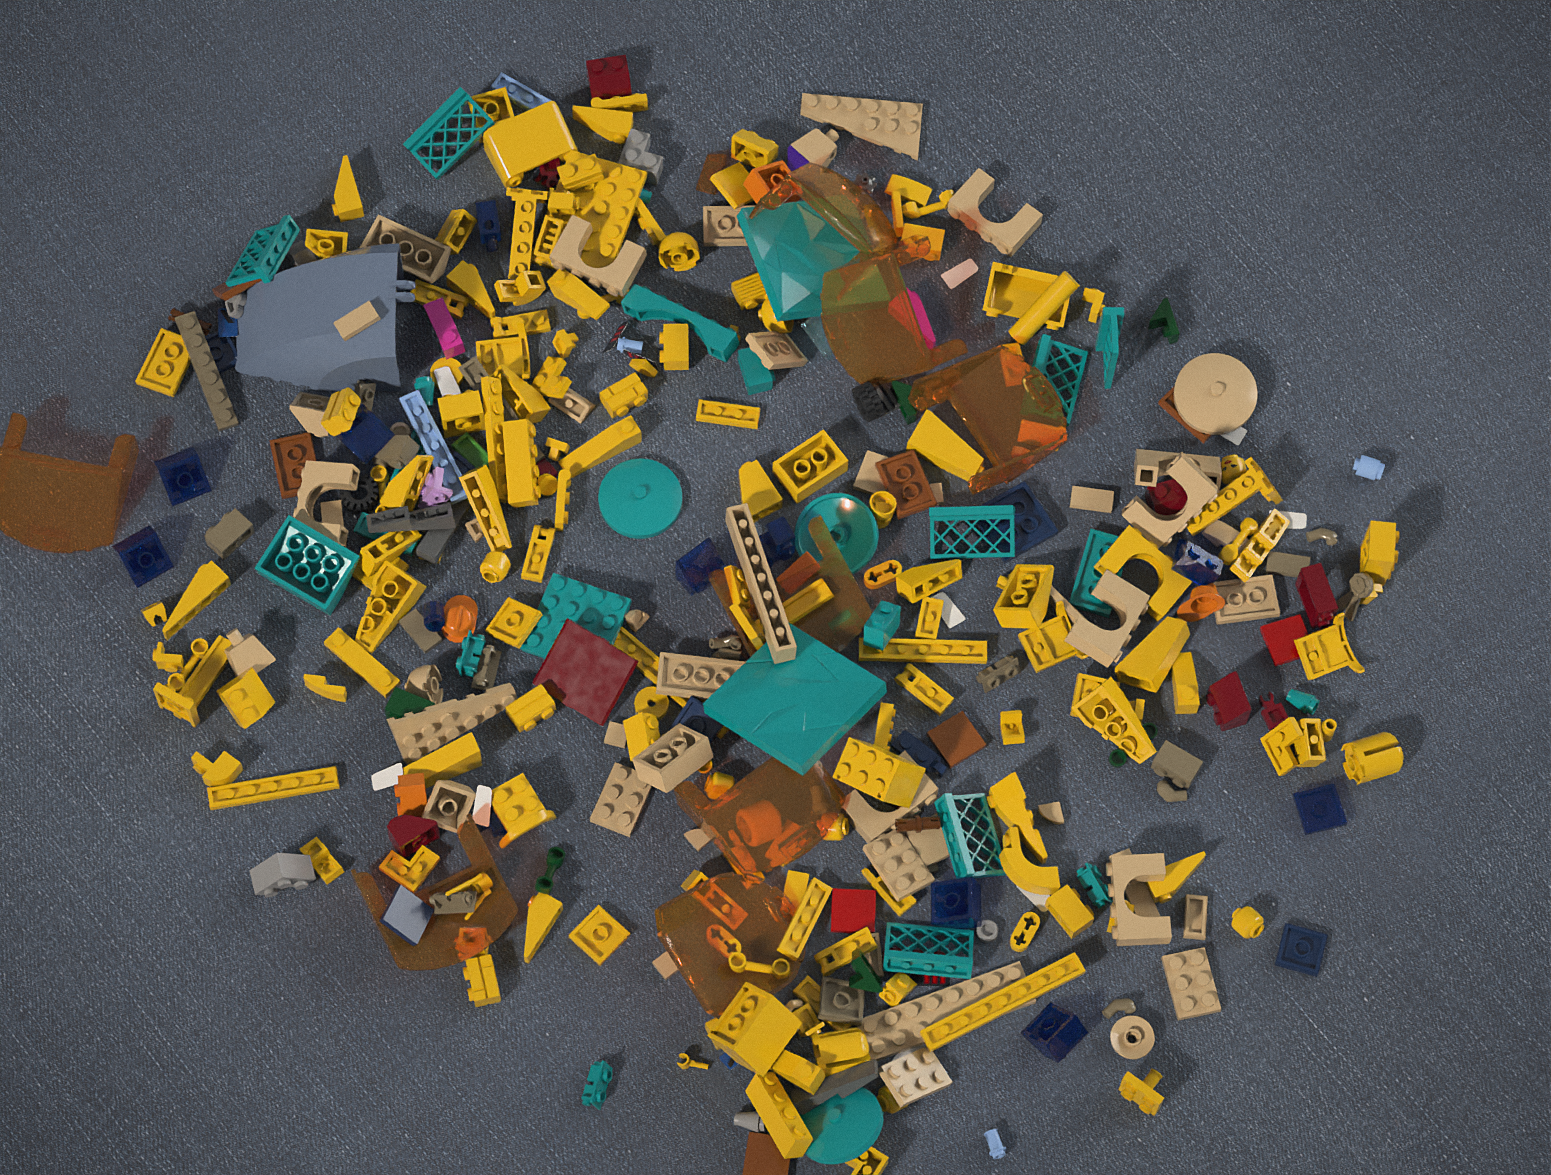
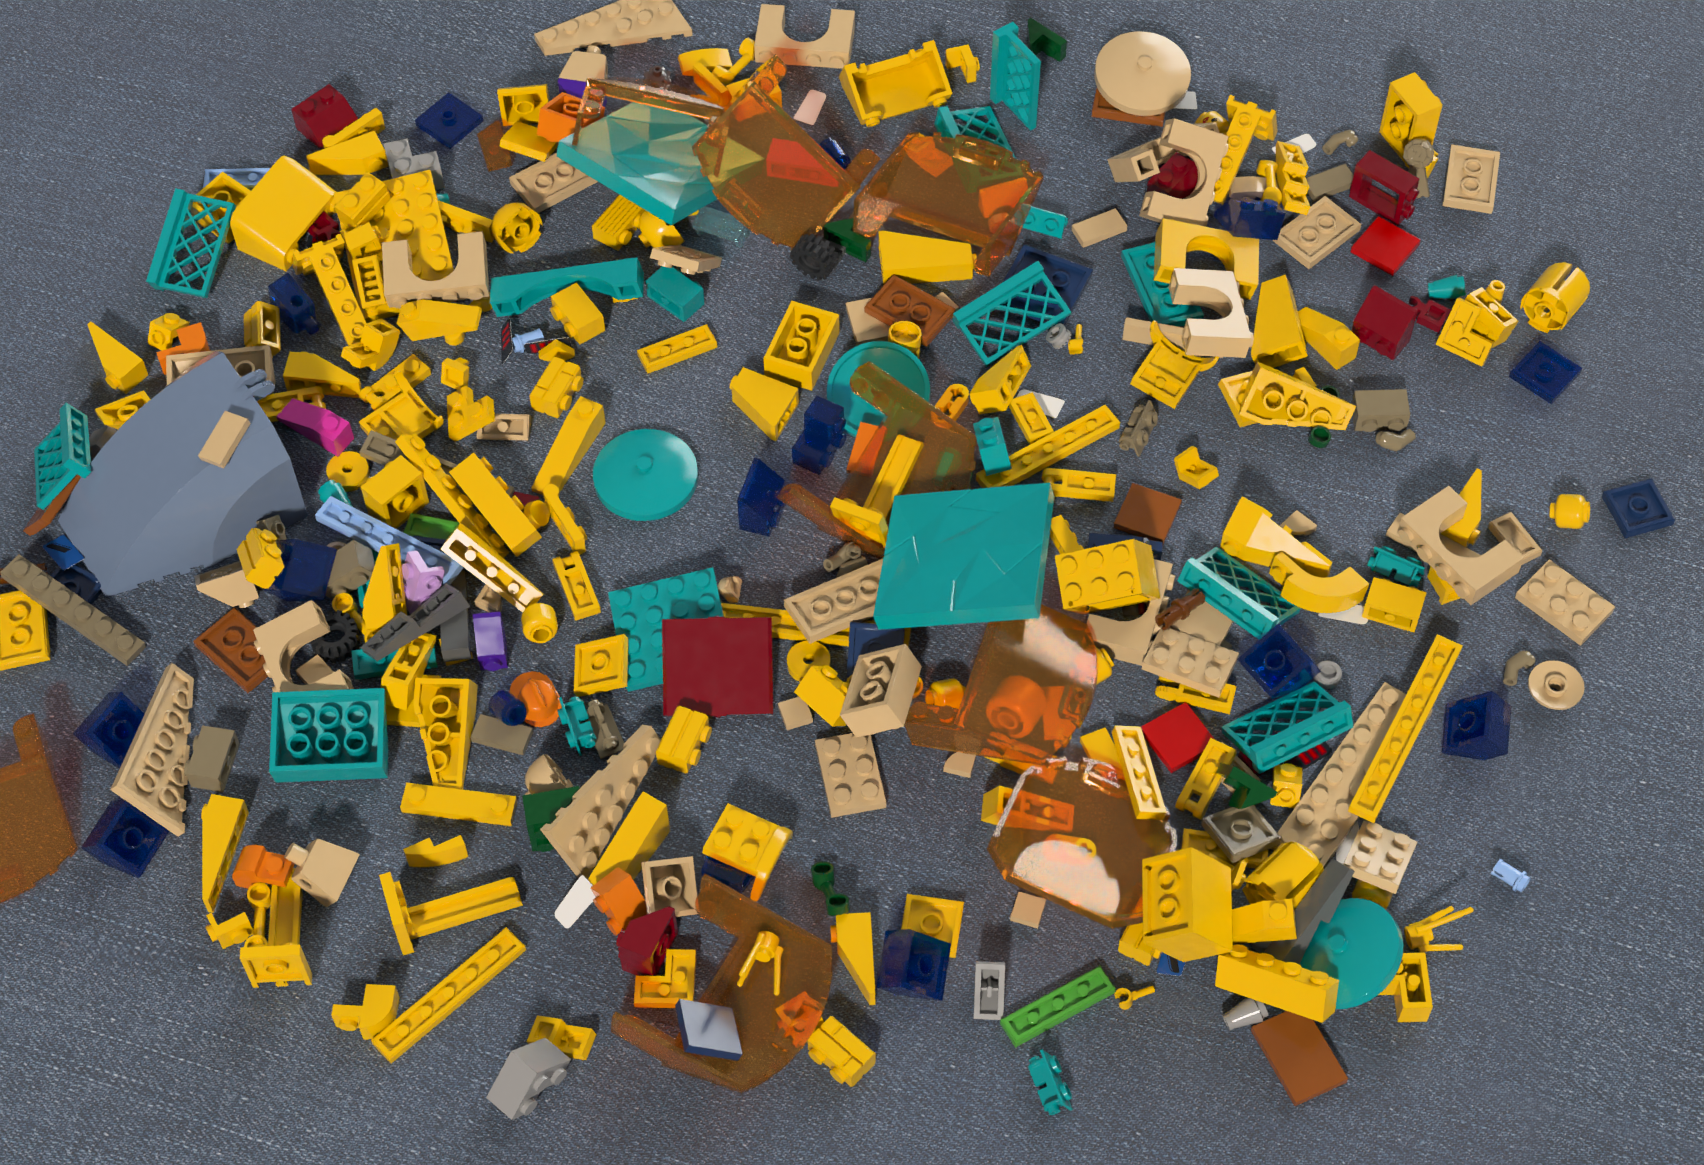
camera: 30 degrees left, 10 degrees down
yellow tile [141,601,167,627] -> none
yellow slope [216,667,275,729] -> none
light grey tile [225,292,247,319] -> none
dark tan hinge [429,891,477,914] -> none
white sticker [434,366,461,396] -> none
white sticker [472,785,492,827] -> none
yellow slope [491,364,551,424] -> none
yellow tile [545,437,570,461] -> none
yellow plate [724,565,751,610] -> none
tan brick [725,503,797,664] -> none
yellow bar [729,952,790,979] -> none
yellow slope [993,564,1054,629] -> none
yellow brick [1008,271,1080,345] -> none
yellow beam [1010,912,1040,952] -> none
yellow plate [1118,1068,1164,1116] -> none
orange piece [1177,583,1225,622] -> none
yellow piece [1294,612,1365,680] -> none
light blue brick [1353,455,1385,480] -> none
none -> tan wing [110,663,194,837]
none -> yellow bracket [148,313,189,350]
none -> orange brick [156,322,210,375]
none -> orange brick [232,845,295,889]
none -> yellow bracket [379,872,523,956]
none -> clear blue plate [415,92,484,149]
none -> slope [473,612,508,671]
none -> clear blue brick [818,138,851,174]
none -> clear blue slope [877,929,951,1001]
none -> light grey slope [974,961,1005,1020]
none -> bright green tile [1000,966,1116,1048]
none -> teal hinge [1015,203,1068,239]
none -> light grey bush [1046,323,1072,349]
none -> yellow plant [1404,906,1474,953]
none -> tan plate [1442,144,1500,214]

